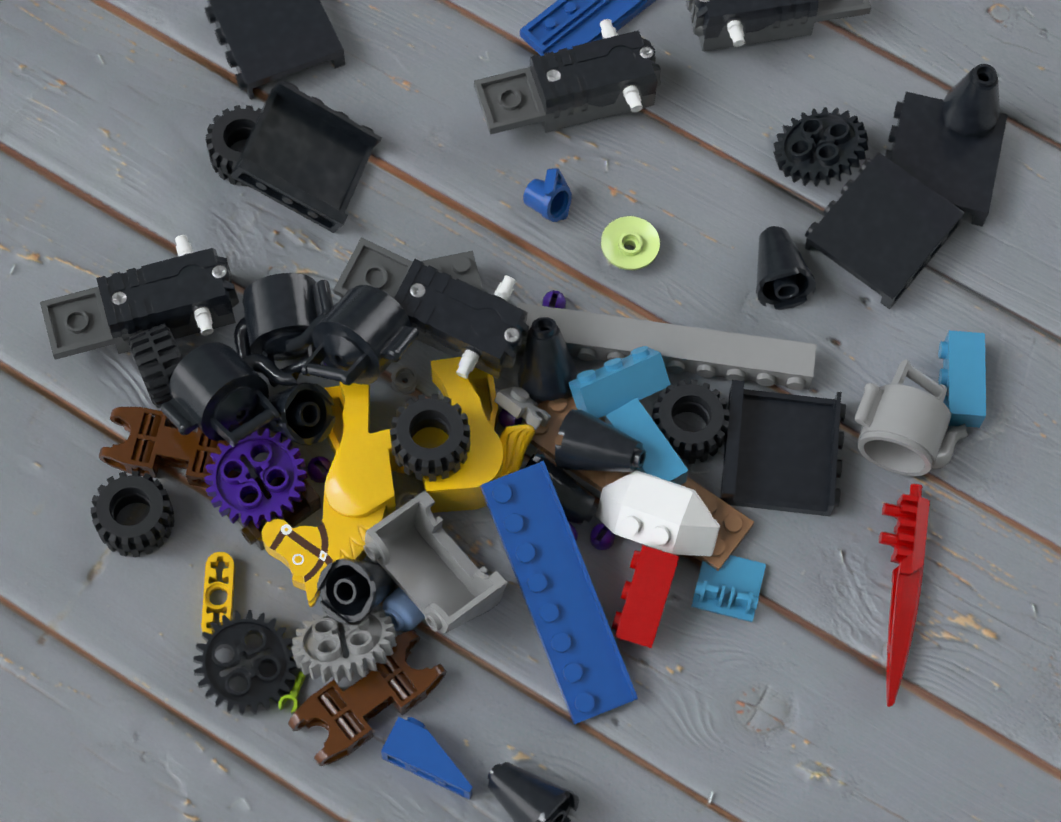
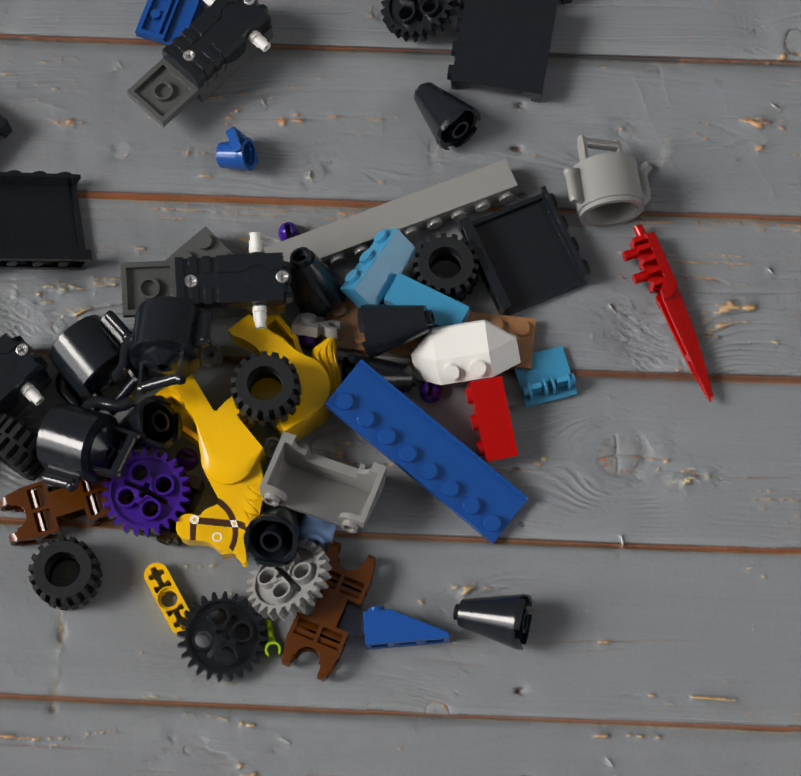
camera: 25 degrees left, 5 degrees up
yellowish green dish [601,216,660,270] -> none
dark azure brick [938,330,986,428] -> none

